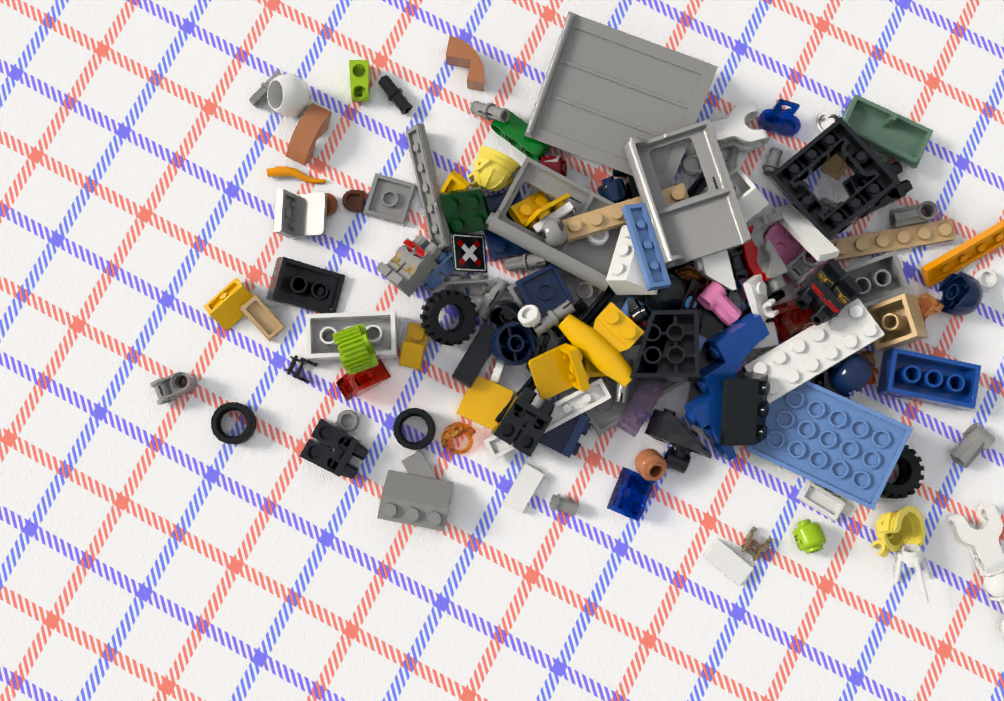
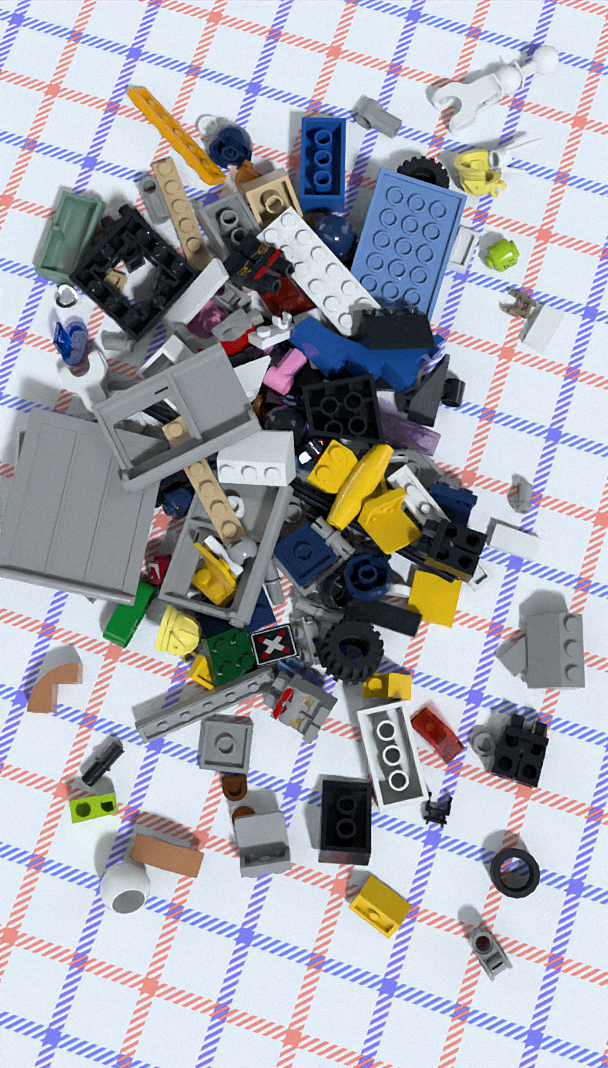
camera: 90 degrees left, 5 degrees down
tan tile [239,294,286,341] -> none
light grey axle [249,70,283,108] -> none
light orange animal [267,166,326,184] -> none
lime brick [332,323,379,375] -> none
black tyre [393,408,436,450] -> none
clear orange piece [441,422,476,455] -> none
light grey pin [470,101,510,123] -> none
white tile [518,305,541,327] -> none
clear blue bracket [607,467,655,521] -> none
medium blue plate [622,203,671,291] -> none
nougat head [634,448,667,481] -> none

